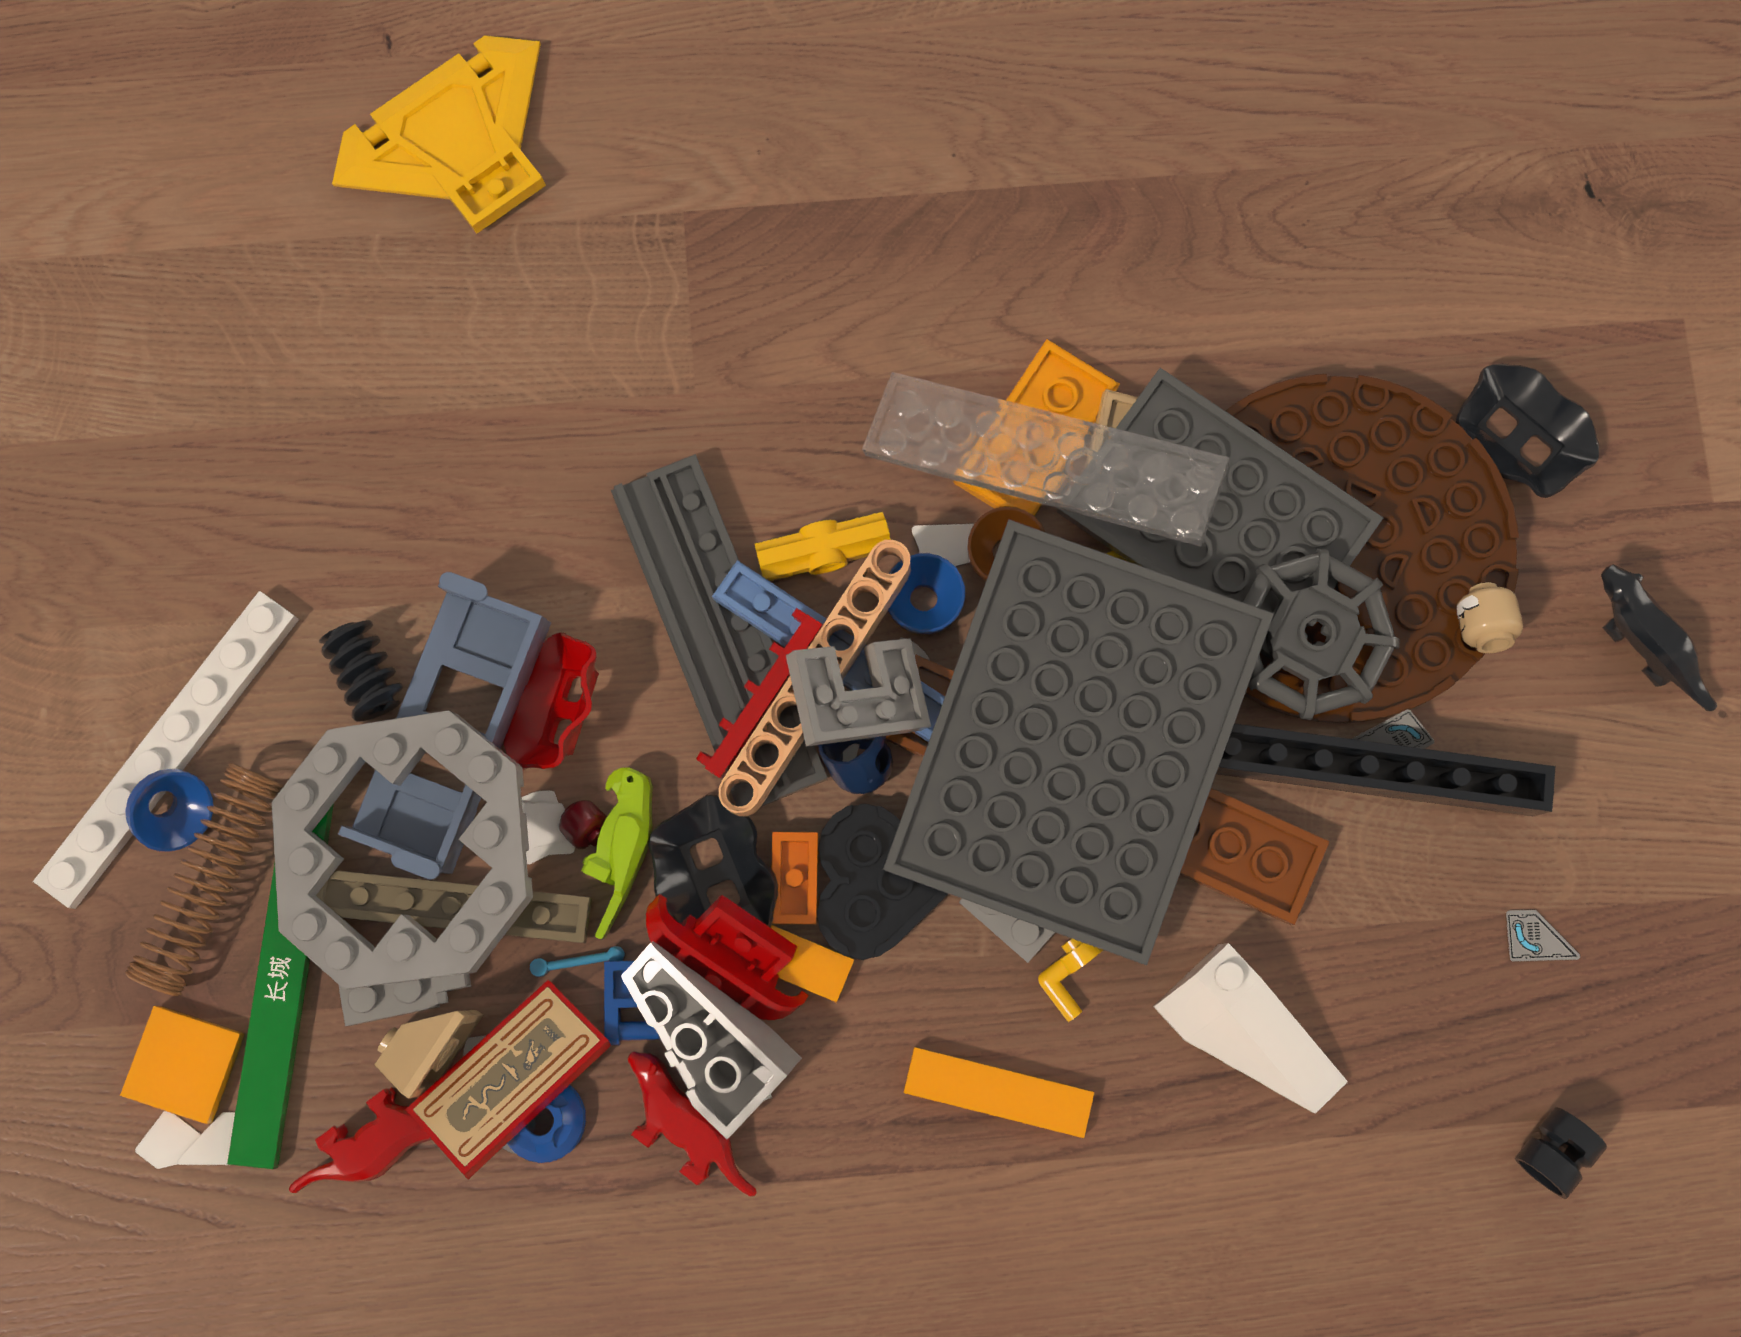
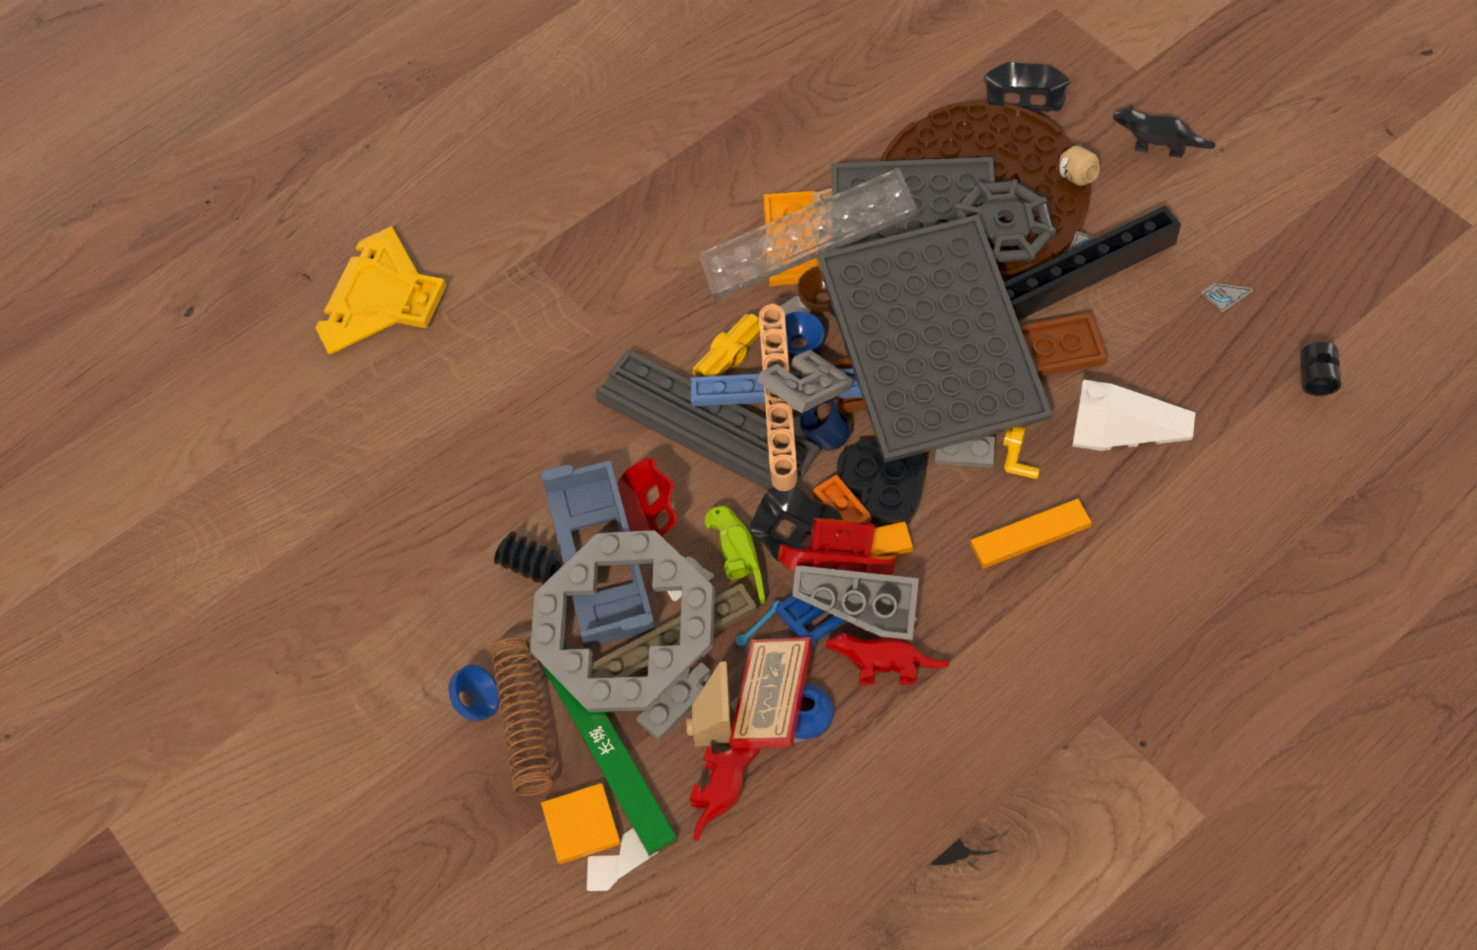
camera: 30 degrees left, 20 degrees down
white plate [33,591,299,909] -> none
dark red piece [559,800,607,849] -> none
red hinge [696,608,823,779] -> none

